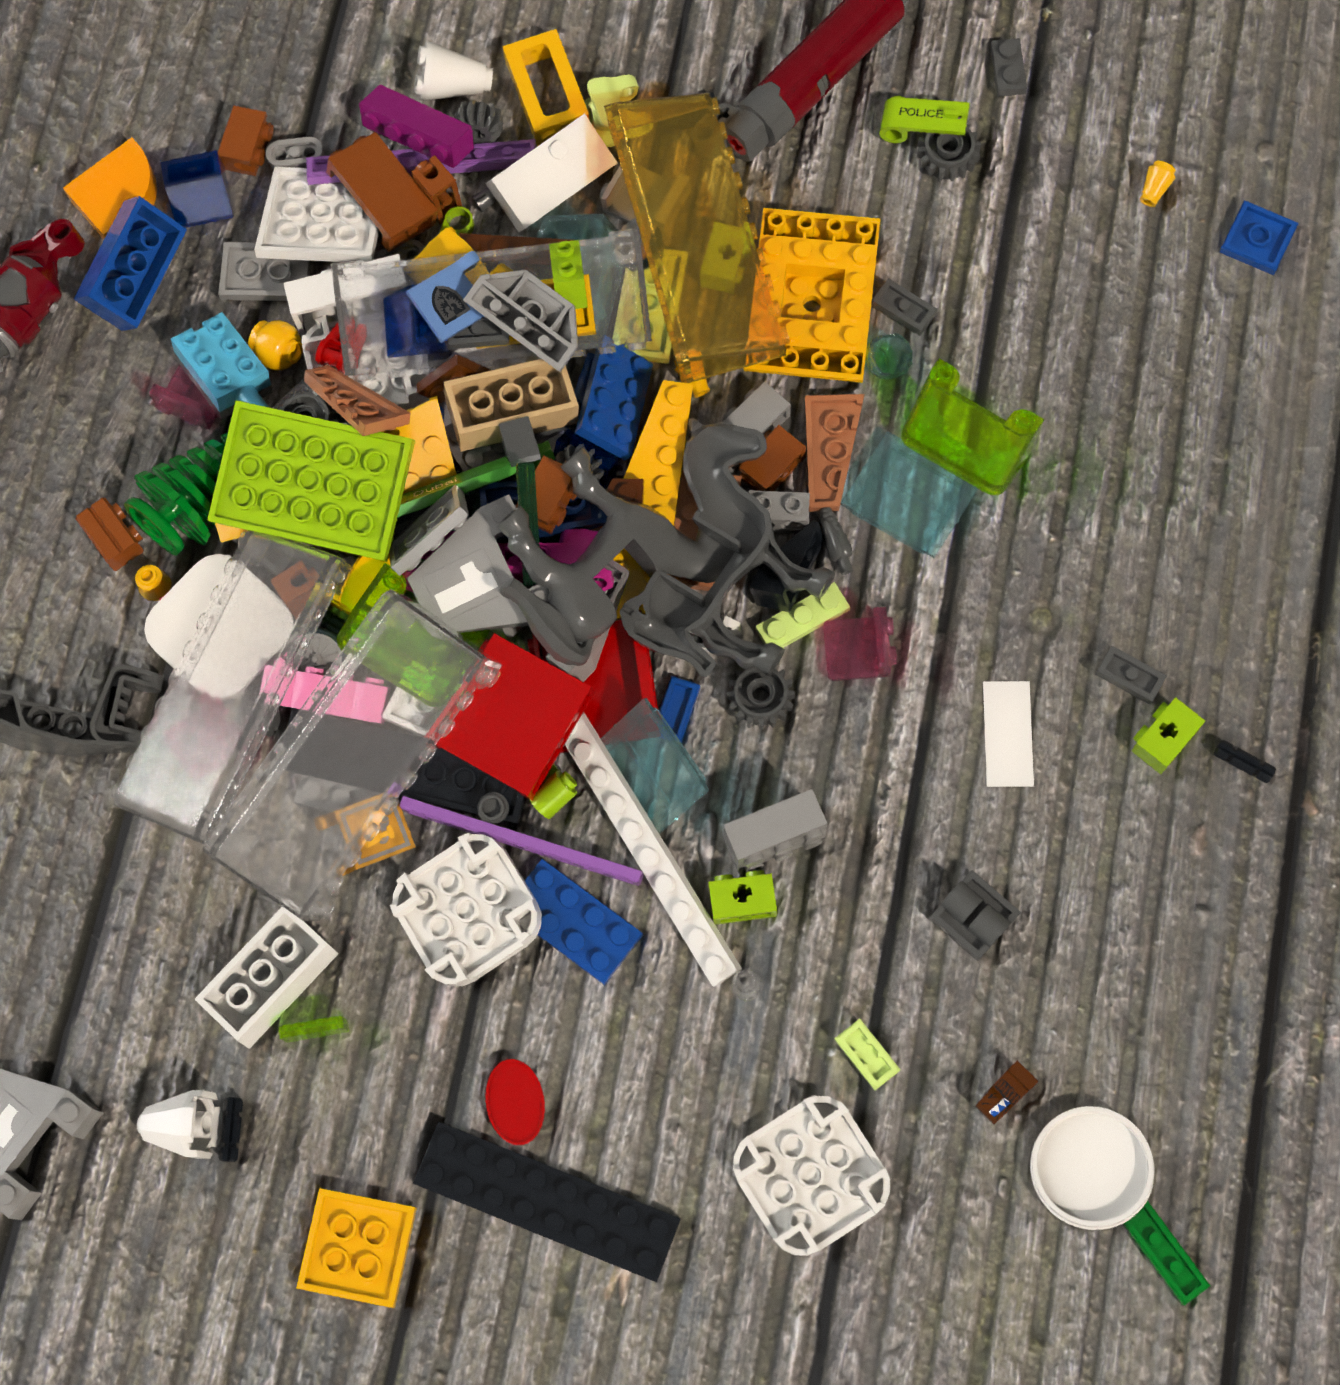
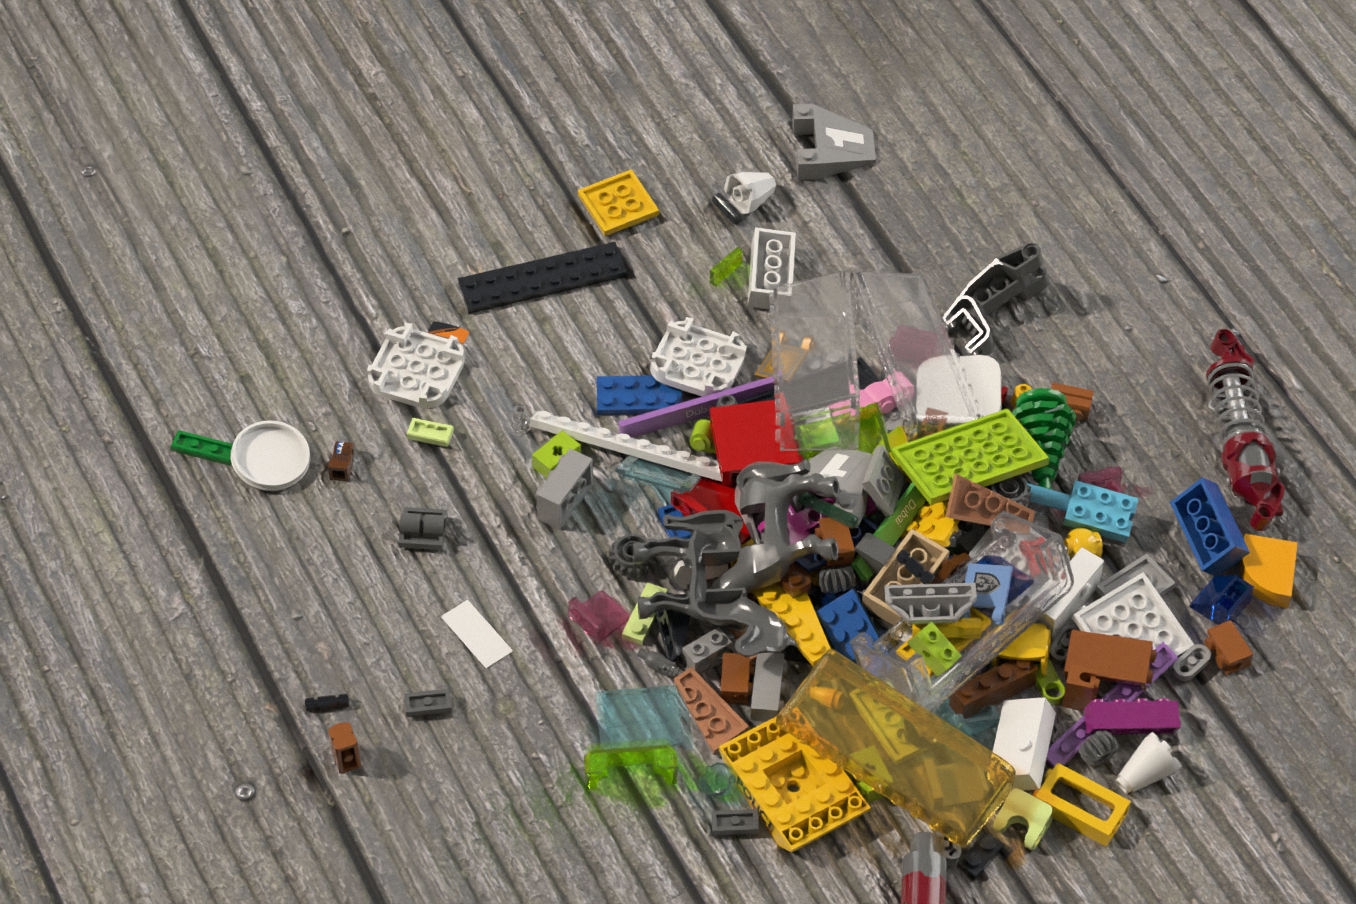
camera: 135 degrees right, 20 degrees down
red piece [485,1059,545,1146] -> none
lime brick [1131,697,1205,775] -> none
none -> dark orange brick [328,722,361,773]
none -> sticker [427,321,469,344]
none -> black axle [897,549,934,584]

